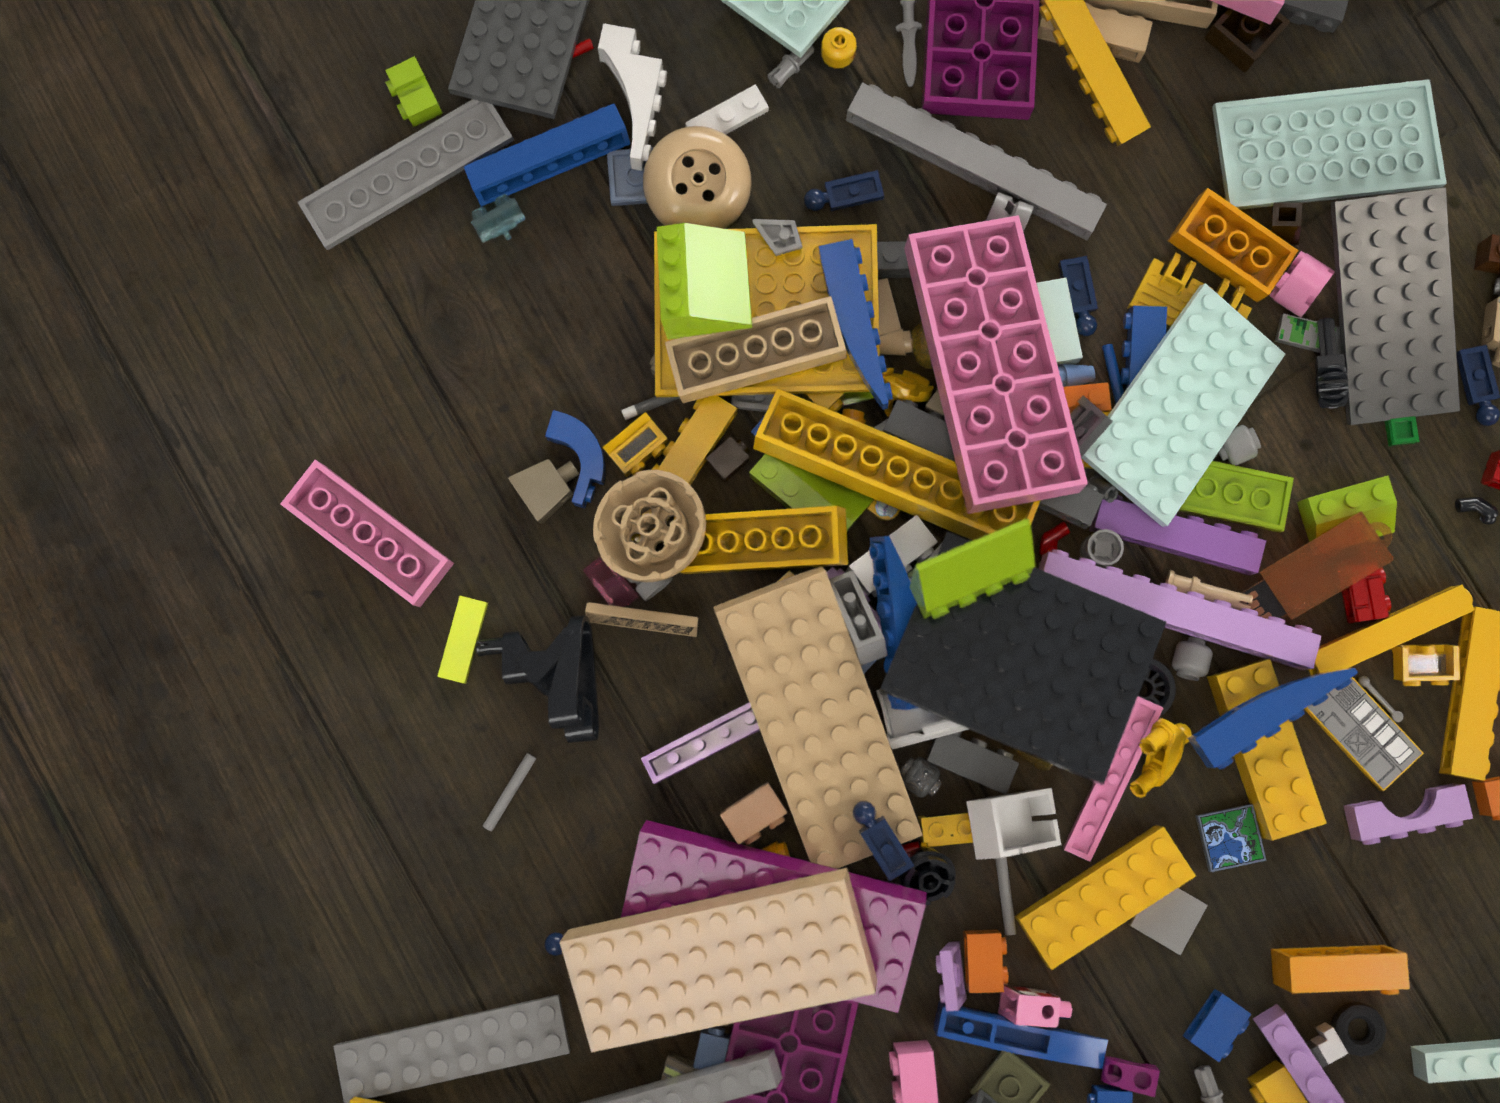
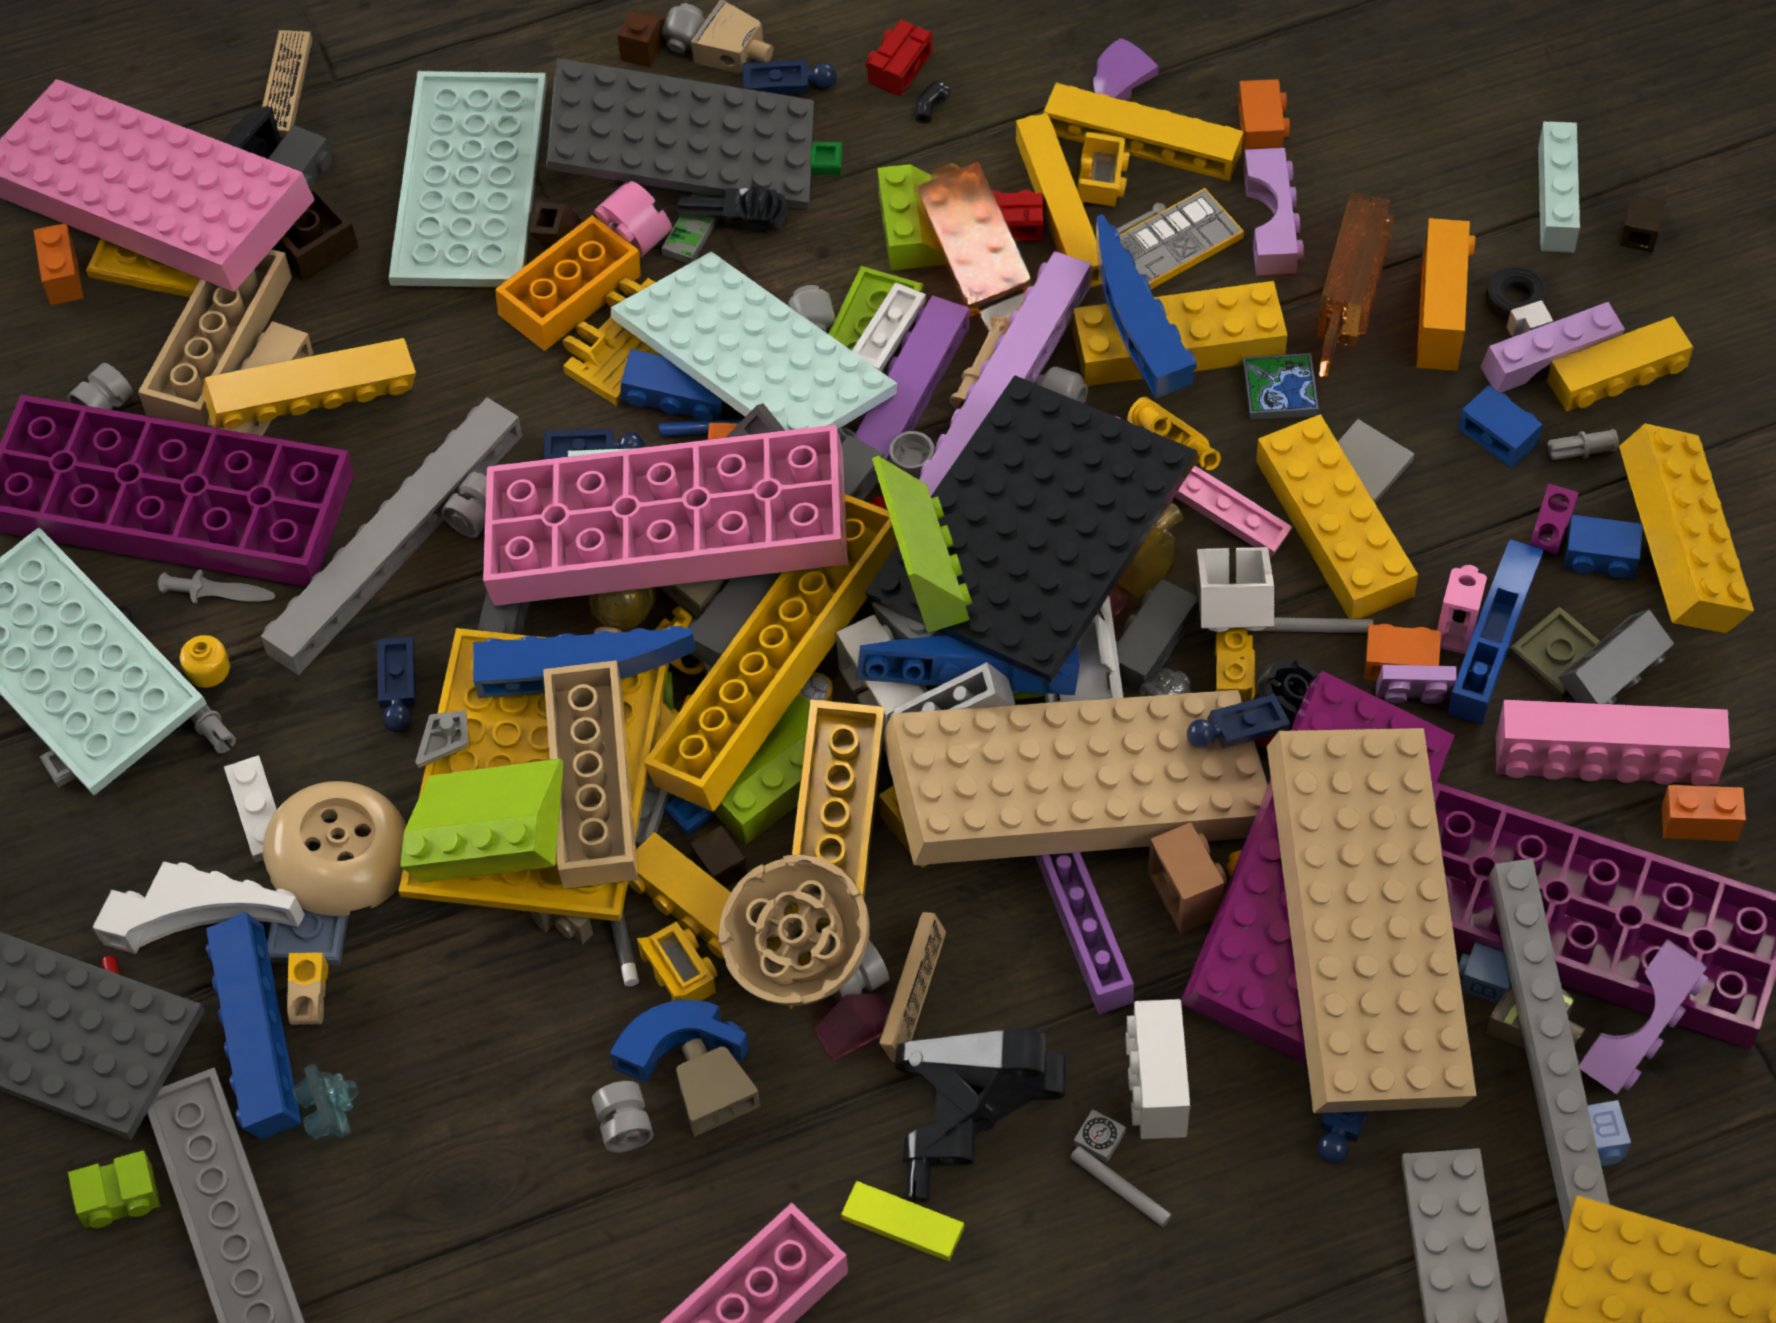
camera: 80 degrees left, 25 degrees down
none -> leg [287,953,329,1025]
none -> light grey wheel [592,1081,654,1153]
none -> white plate [852,282,926,372]
none -> light grey tile [1073,1109,1126,1163]
none -> white piece [1126,999,1190,1139]
none -> clear orange piece [1316,192,1394,377]

